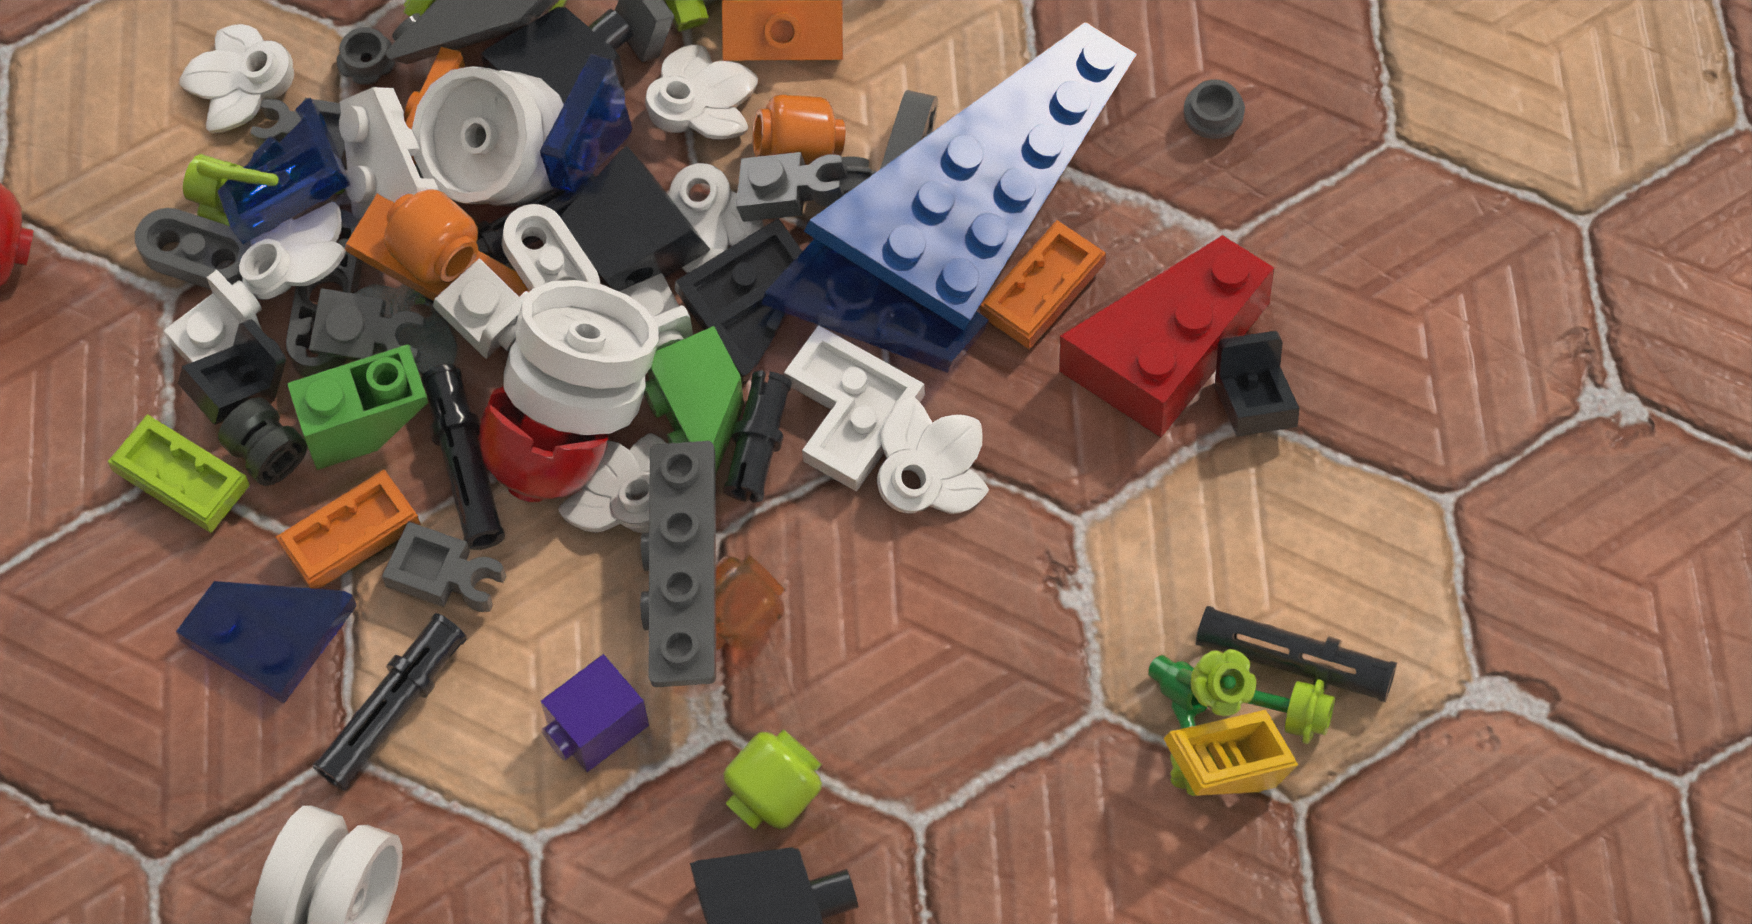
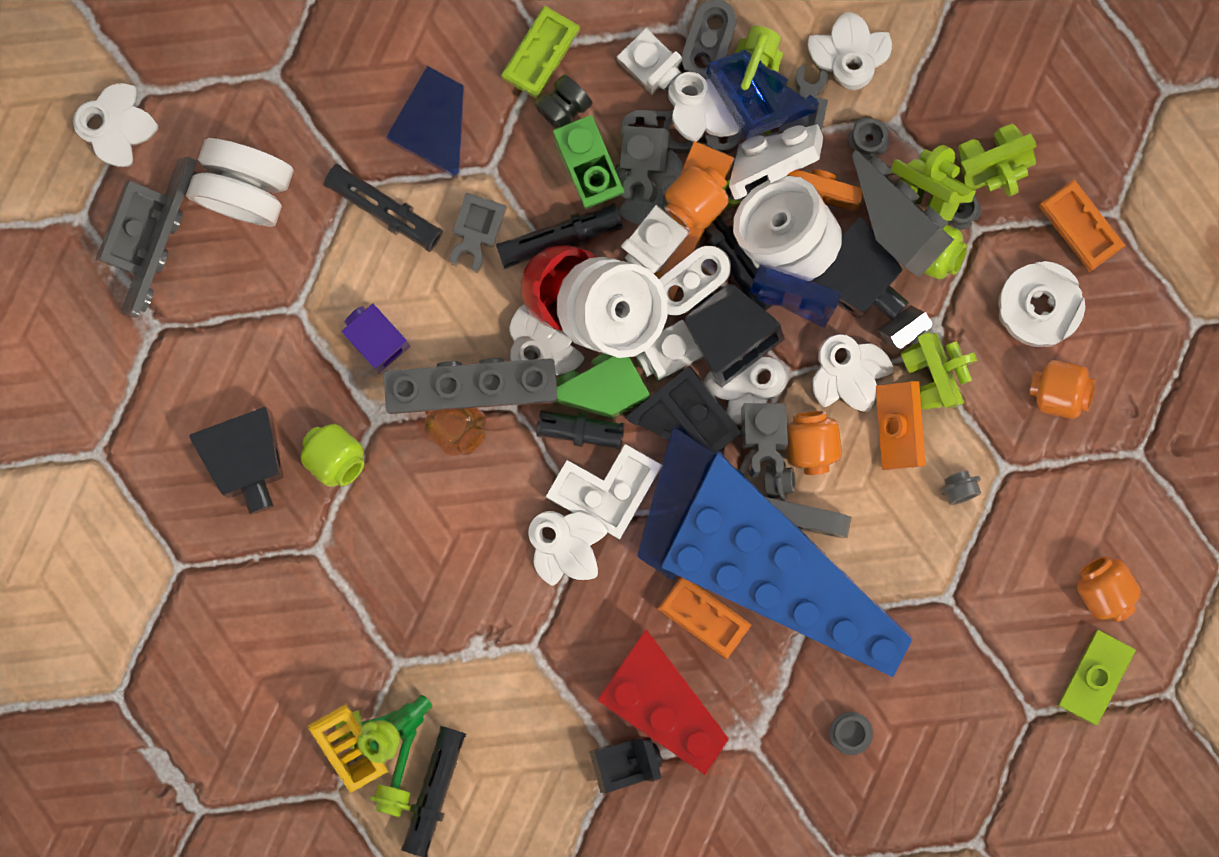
camera: 85 degrees right, 20 degrees up
black bracket [178,319,286,425] -> none
orange plate [276,469,421,593] -> none

